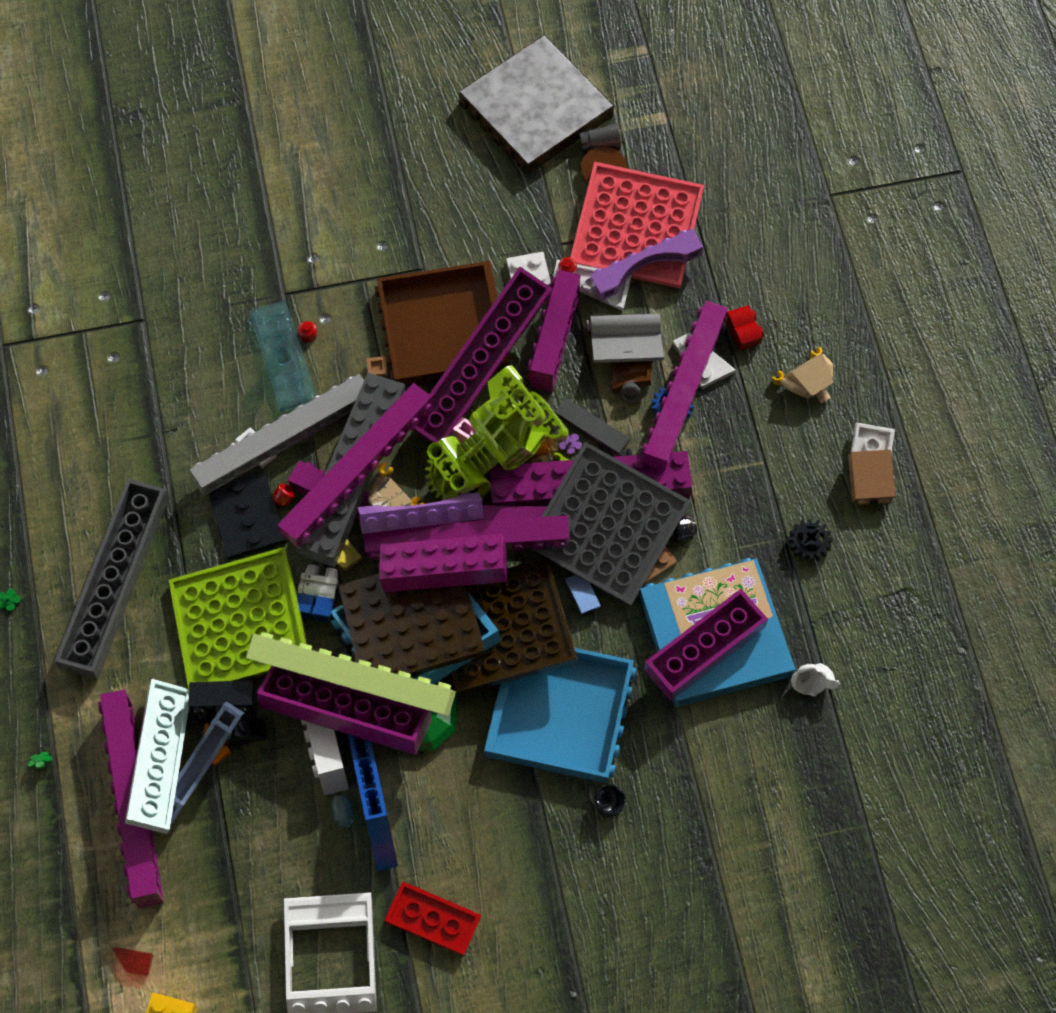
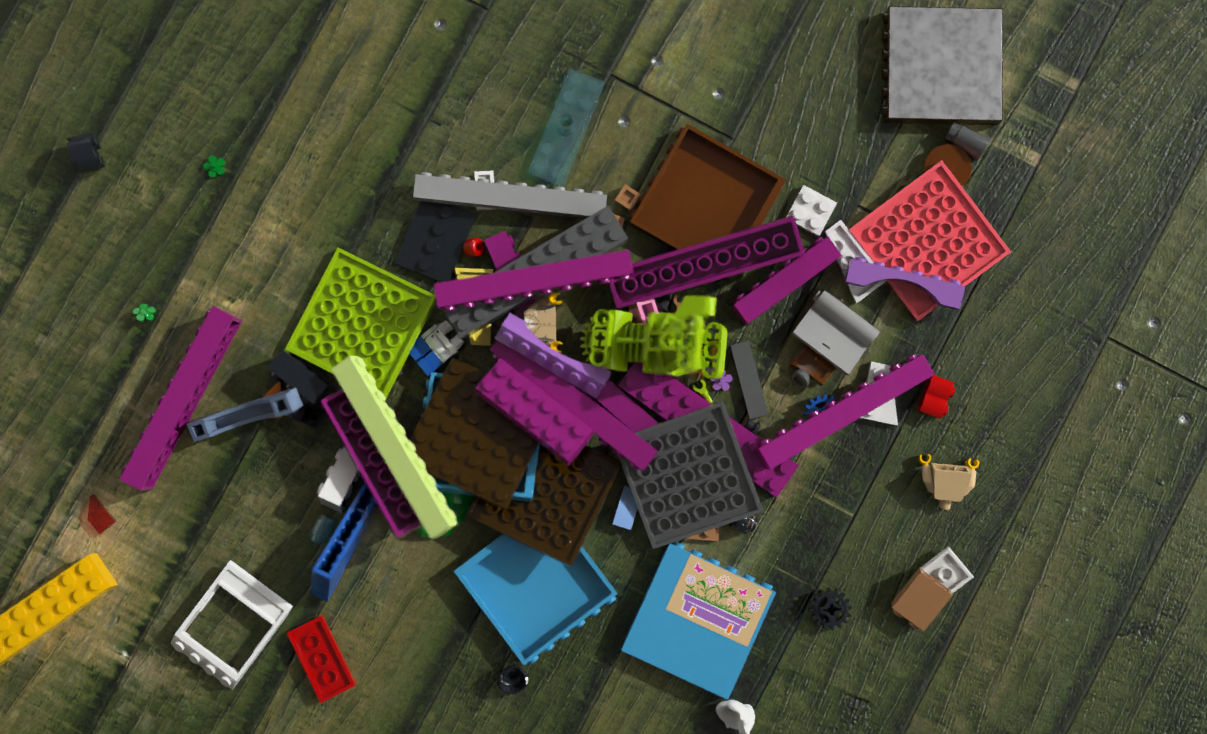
camera: 40 degrees right, 20 degrees up
dark grey brick [55,479,169,680] -> none
light aqua plate [125,679,189,834] -> none
red piece [298,321,318,343] -> none
red piece [558,257,577,274] -> none
magenta brick [644,589,768,701] -> none

